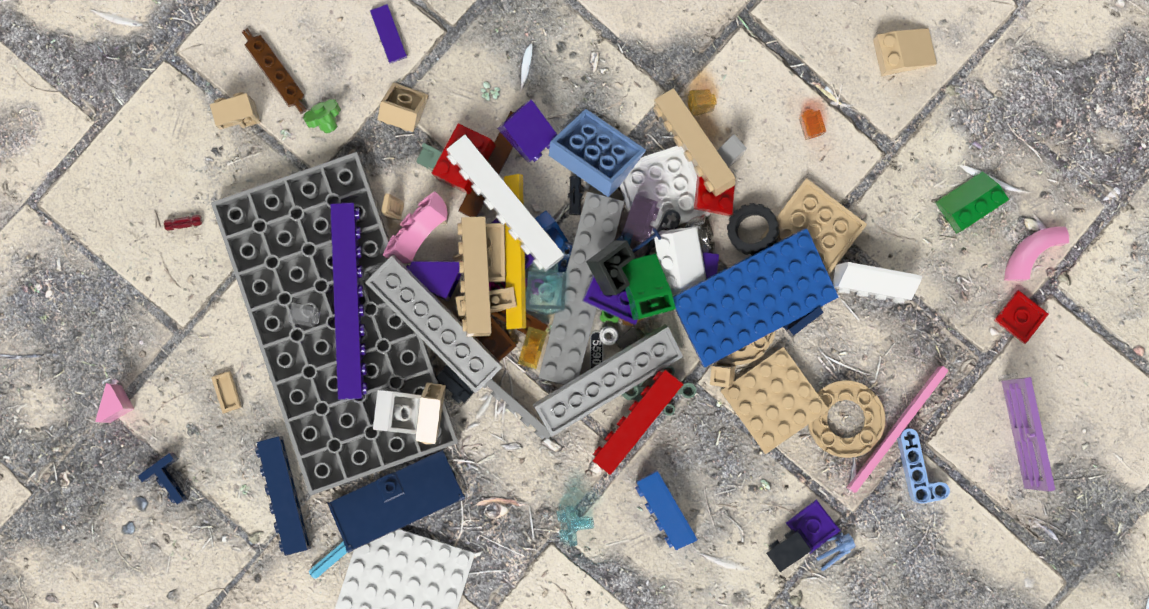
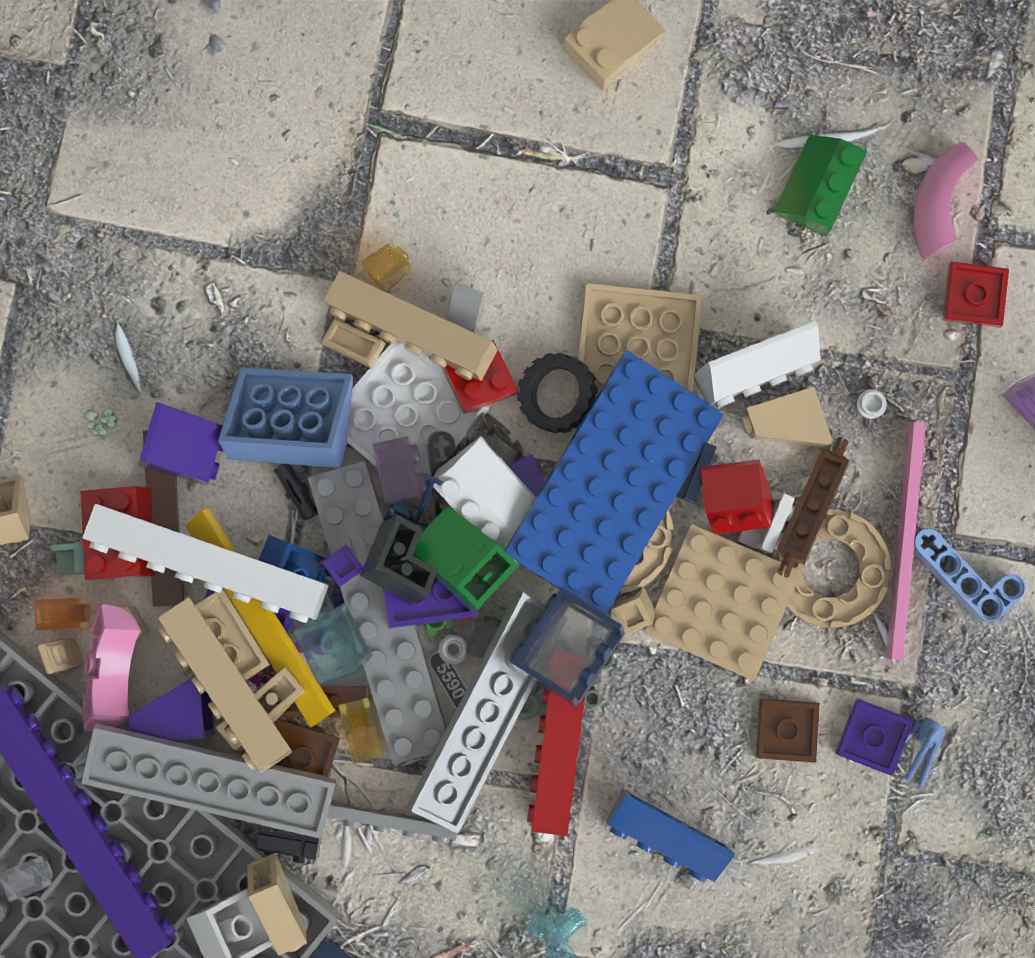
camera: 25 degrees left, 0 degrees up
black brick [766,528,813,572] -> none
clear orange brick [799,109,826,140] -> none
none -> clear orange slope [34,598,91,630]
none -> tan tile [321,318,386,369]
none -> dark purple plate [322,544,363,587]
none -> window [511,588,625,709]
none -> red slope [701,459,775,534]
none -> white bracket [738,492,795,553]
none -> tan slope [741,387,833,447]
none -> reddish brown tile [755,698,820,763]
none -> reddish brown plate [777,437,849,578]
none -> white plate [857,390,887,419]

